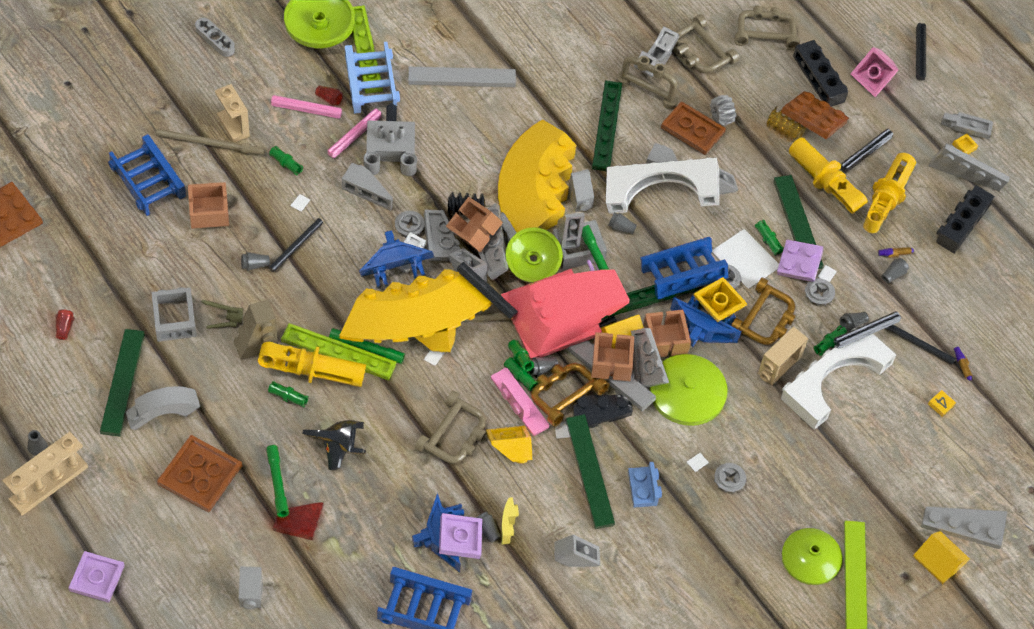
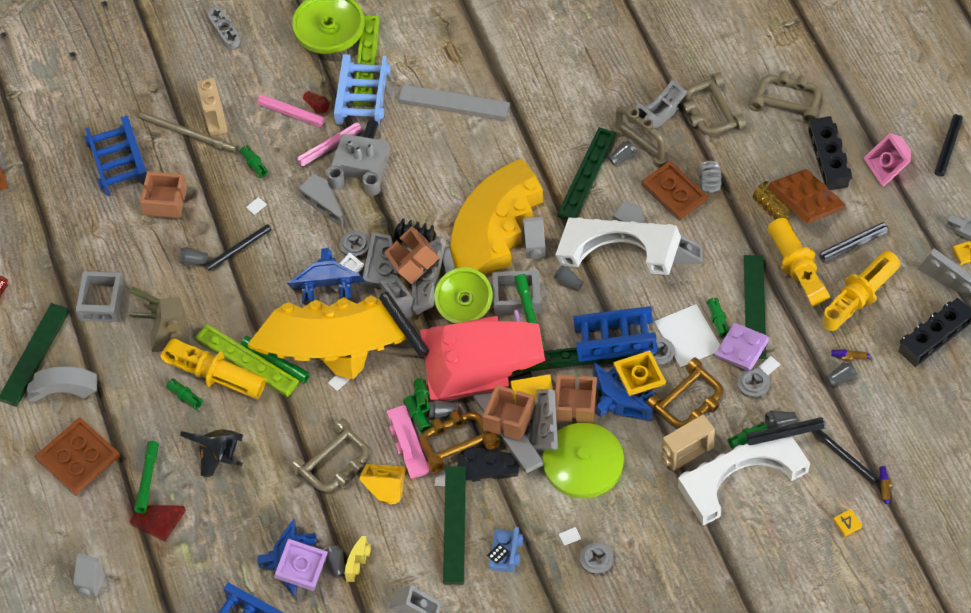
camera: 25 degrees right, 0 degrees up
light grey slope [557,212,585,249] -> none
none -> black sticker [487,543,510,564]
none -> dark grey cone [608,140,637,166]

